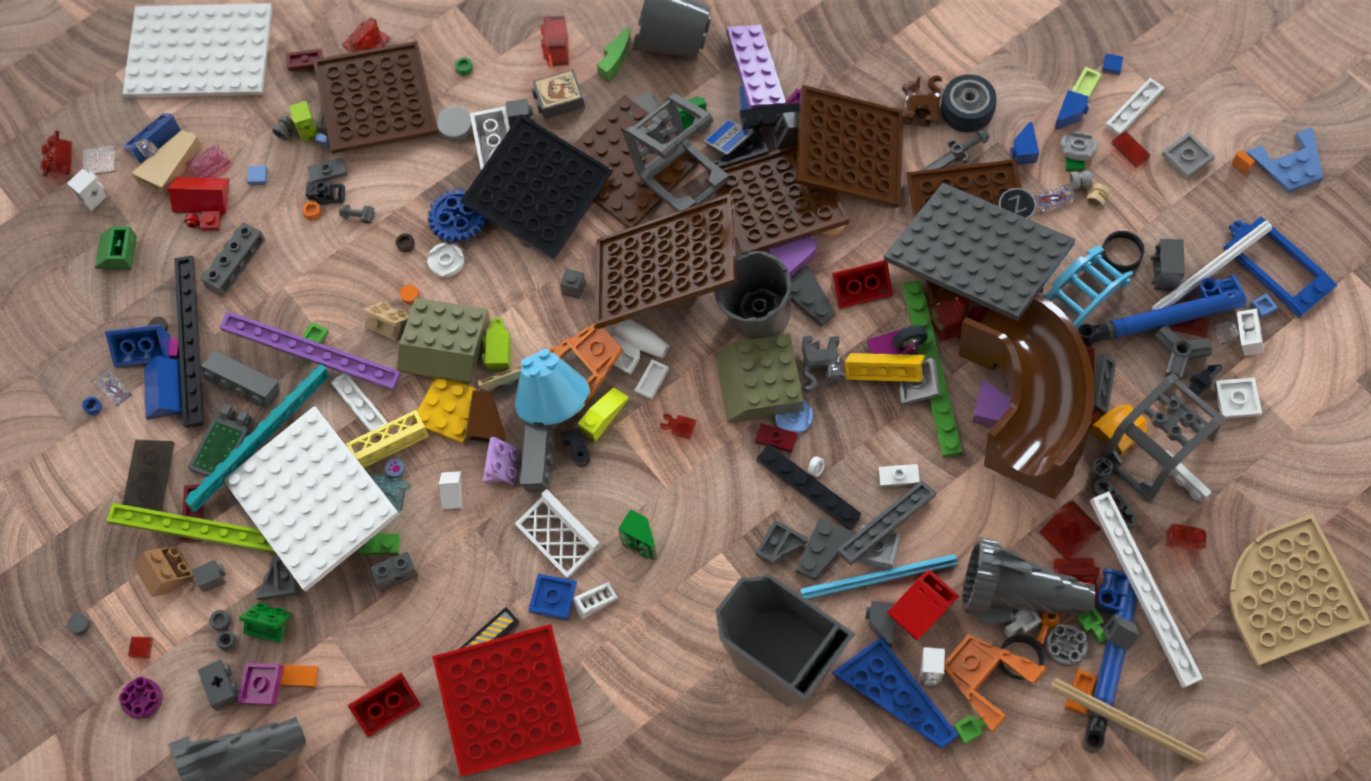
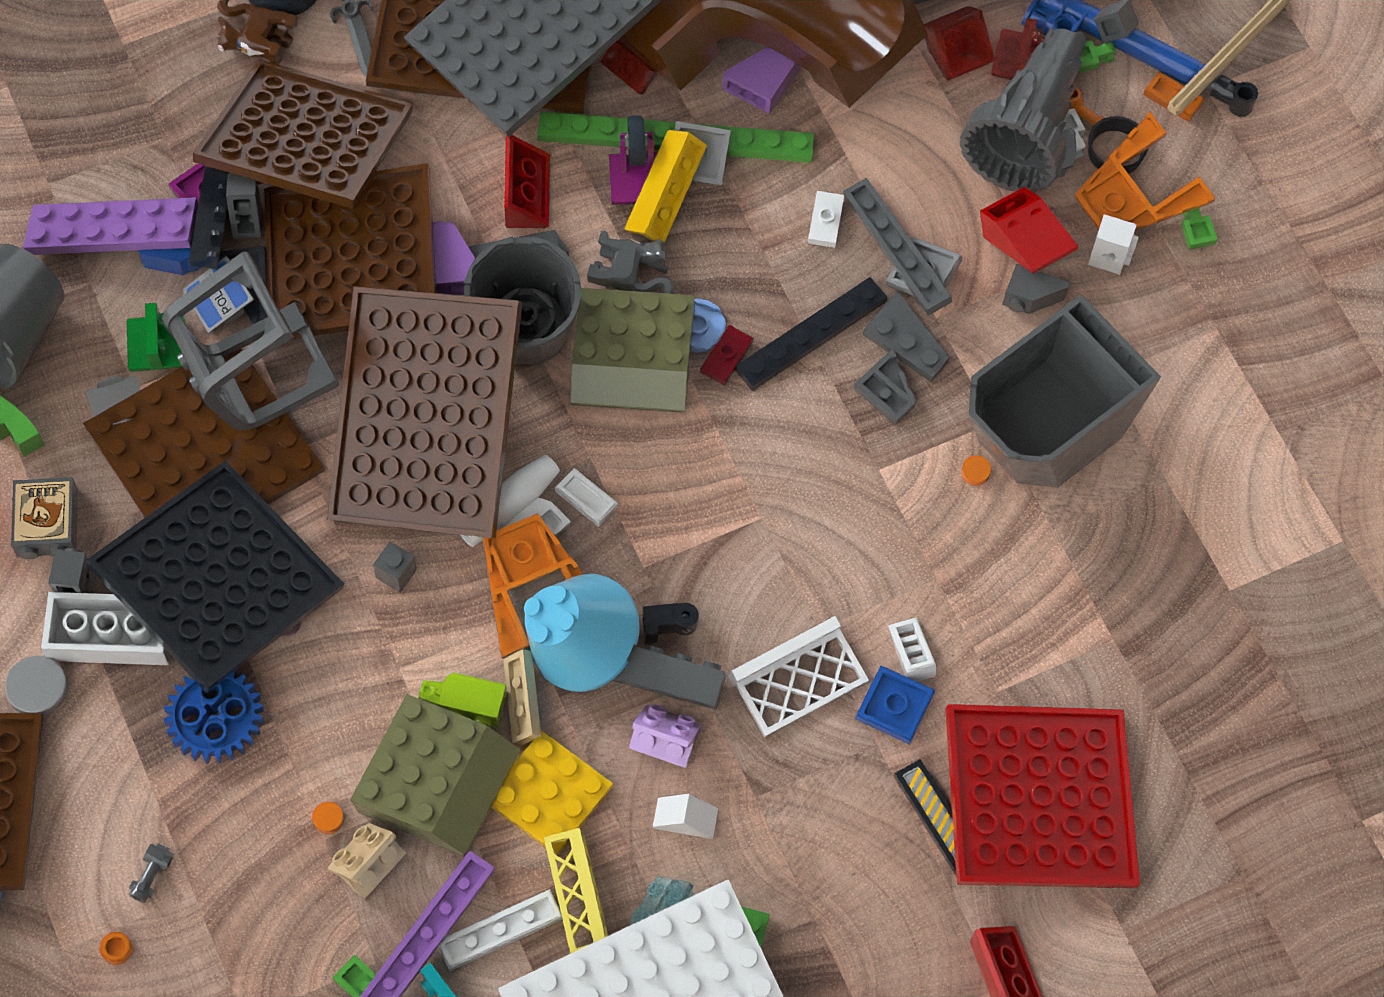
camera: 85 degrees left, 0 degrees up
black piece [305,181,345,205] -> none
dark grey plate [308,157,347,182] -> none
dark grey brick [370,552,418,592] -> none
sand blue tile [385,458,405,479] -> none
dark brown tile [396,233,415,252] -> none
white tile [427,243,464,278] -> none
reddish brown slope [465,389,506,443] -> none
neon yellow slope [578,387,629,442] -> none
green slope [618,509,657,560] -> none
clear red plate [660,414,696,440] -> none
medium azure axle [801,554,958,599] -> none
white tile [808,456,825,477] -> none
blue wing [832,637,958,749] -> none
clear red slope [931,295,971,342] -> none
light grey tile [1045,625,1088,666] -> none

